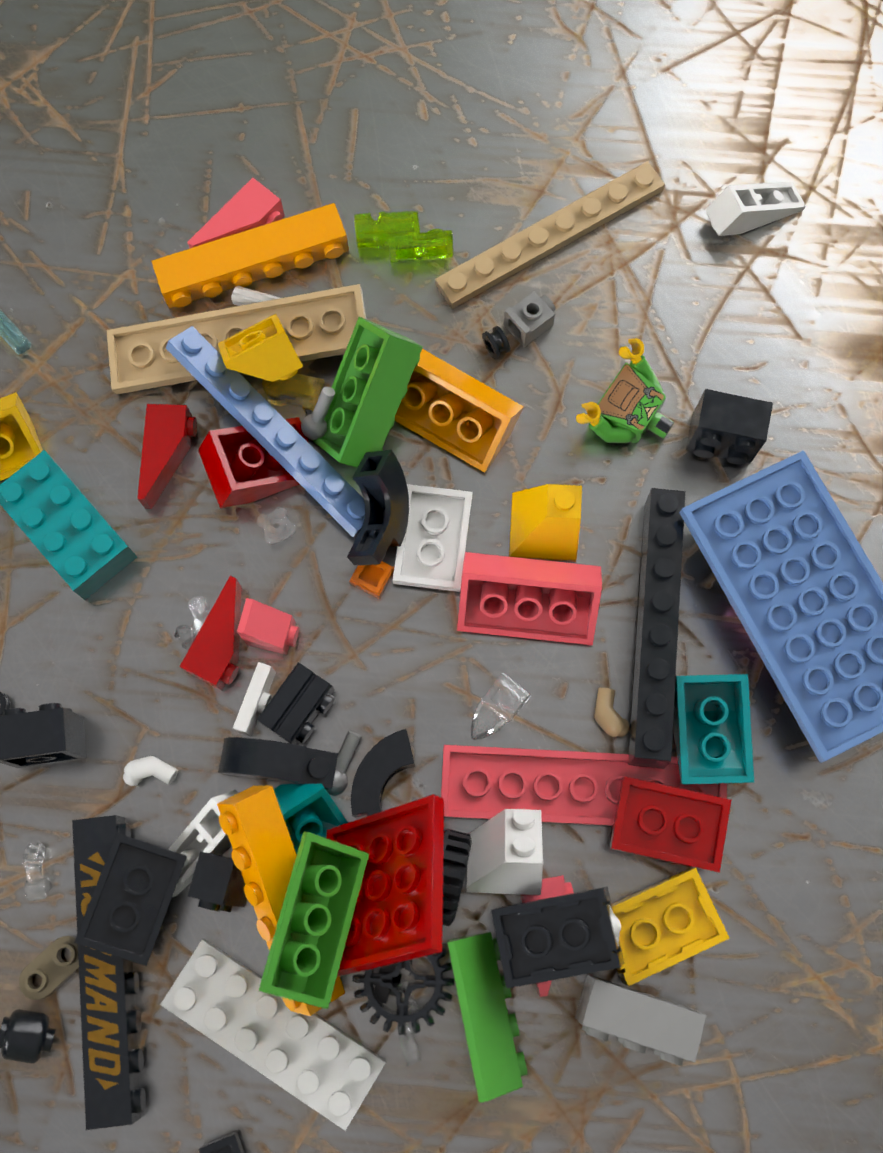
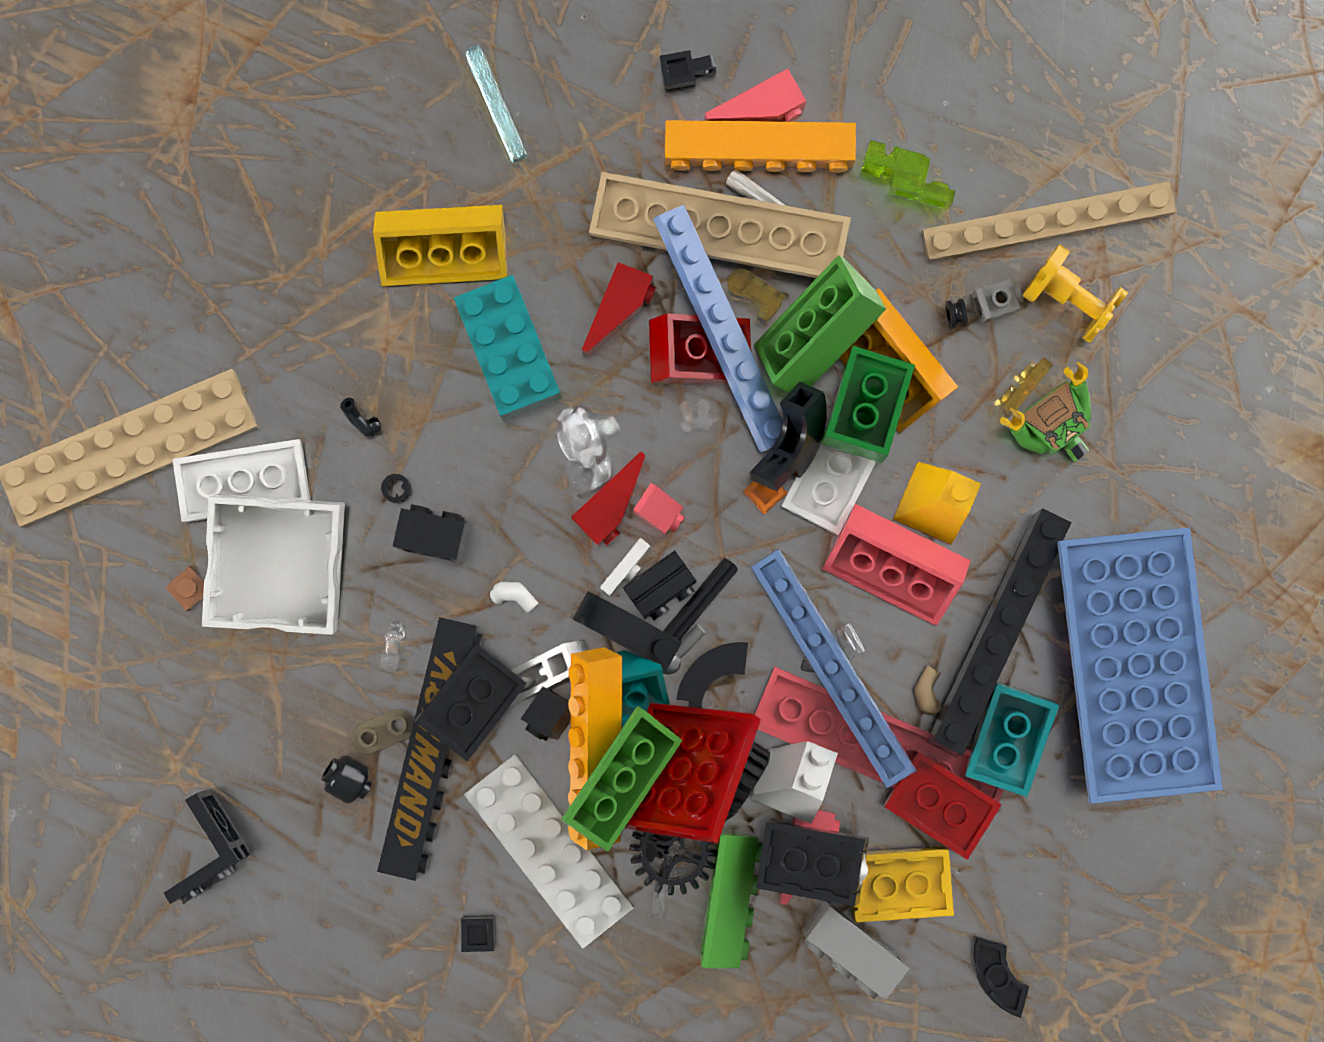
camera: 15 degrees right, 10 degrees up
yellow slope [218,314,303,382] -> none
light grey bar [301,387,335,440] -> none
black brick [686,389,773,465] -> none
white slope [705,181,806,236] -> none
none -> clear tile [557,405,620,470]
none -> black plate [660,50,716,90]
none -> black axle [663,558,738,640]
none -> medium blue plate [751,550,917,788]
none -> green slope [821,346,915,463]
none -> black tile [972,935,1029,1018]
none -> clear yellow plate [999,357,1053,418]
none -> yellow piece [1022,244,1128,343]

